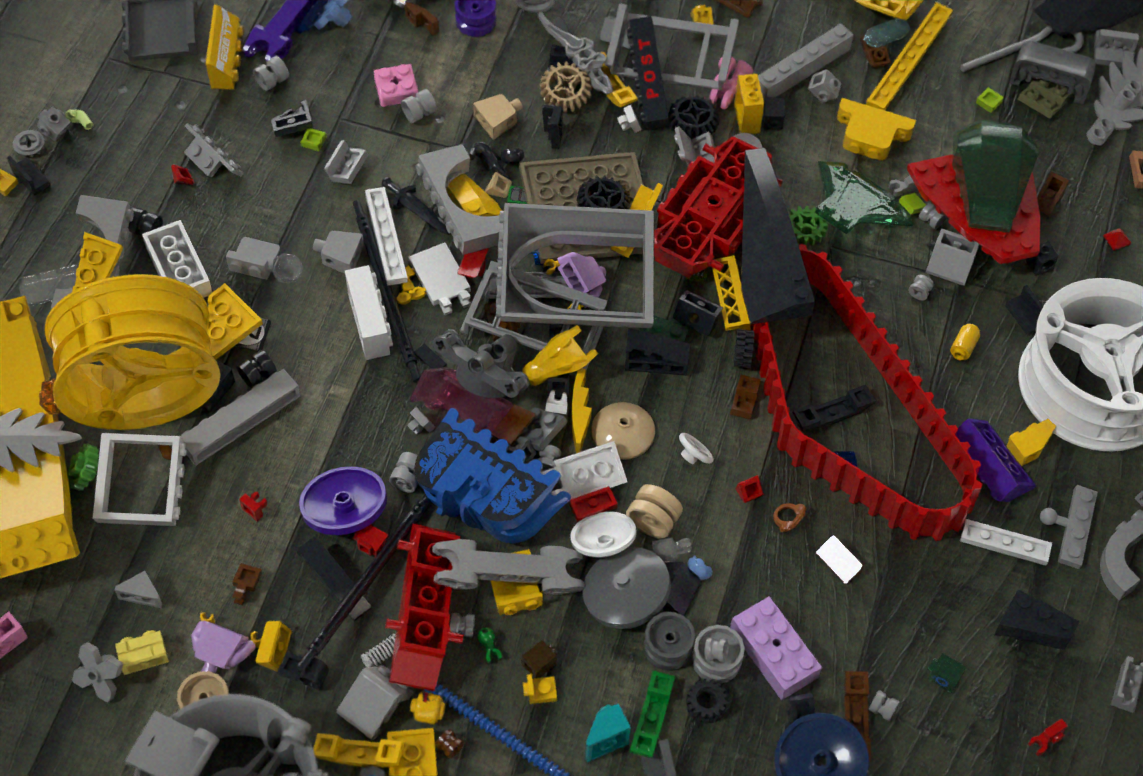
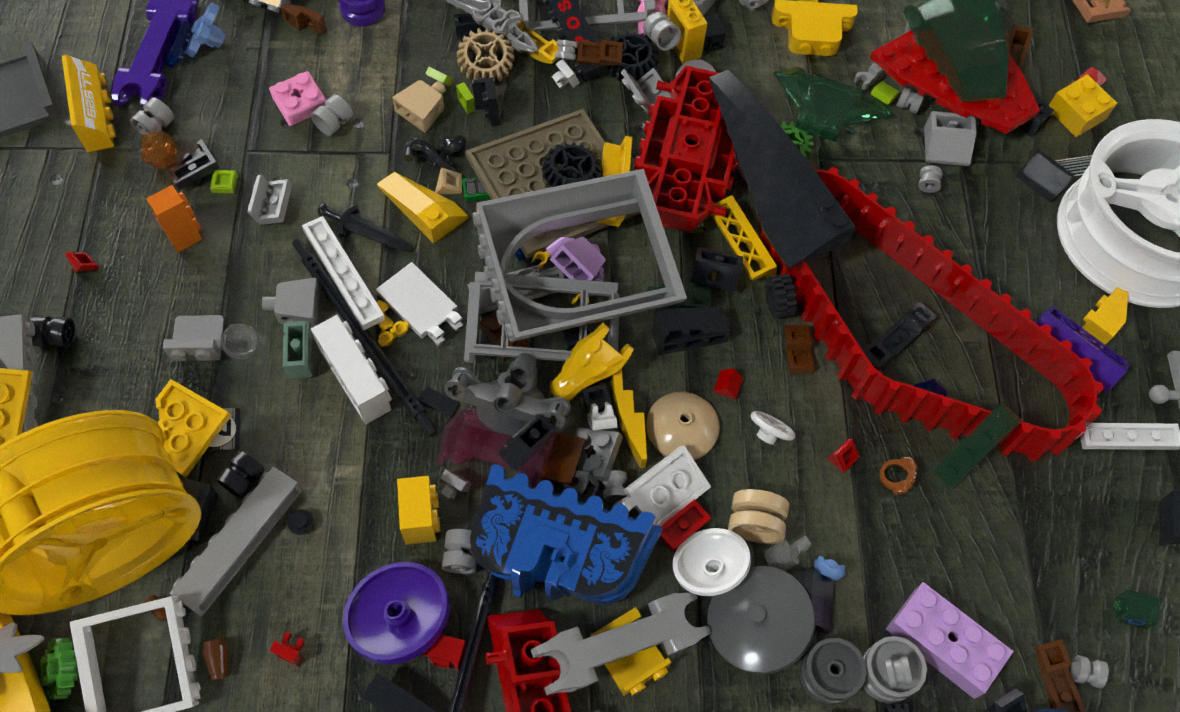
camera: 20 degrees left, 5 degrees up
white brick [142,220,212,298] -> none
light grey bracket [184,123,244,178] -> none
light grey arch [416,144,503,255] -> none
red piece [457,248,489,278] -> none
slope [816,535,863,585] -> none
yellow head [950,324,980,360] -> none
none -> clear orange brick [141,131,177,169]
none -> orange wedge [146,185,203,253]
none -> reddish brown cone [201,638,229,681]
none -> sand green brick [283,321,313,379]
none -> black plate [287,509,314,535]
none -> yellow brick [397,476,441,545]
none -> lime tile [426,67,454,86]
none -> lime tile [456,82,475,114]
none -> black brick [498,414,557,471]
none -> light grey wheel [555,40,578,60]
none -> reddish brown slope [576,39,623,66]
none -> light grey wheel [643,12,681,51]
none -> red slope [713,368,743,400]
none -> clear green plate [933,402,1022,489]
none -> yellow brick [1049,74,1117,137]

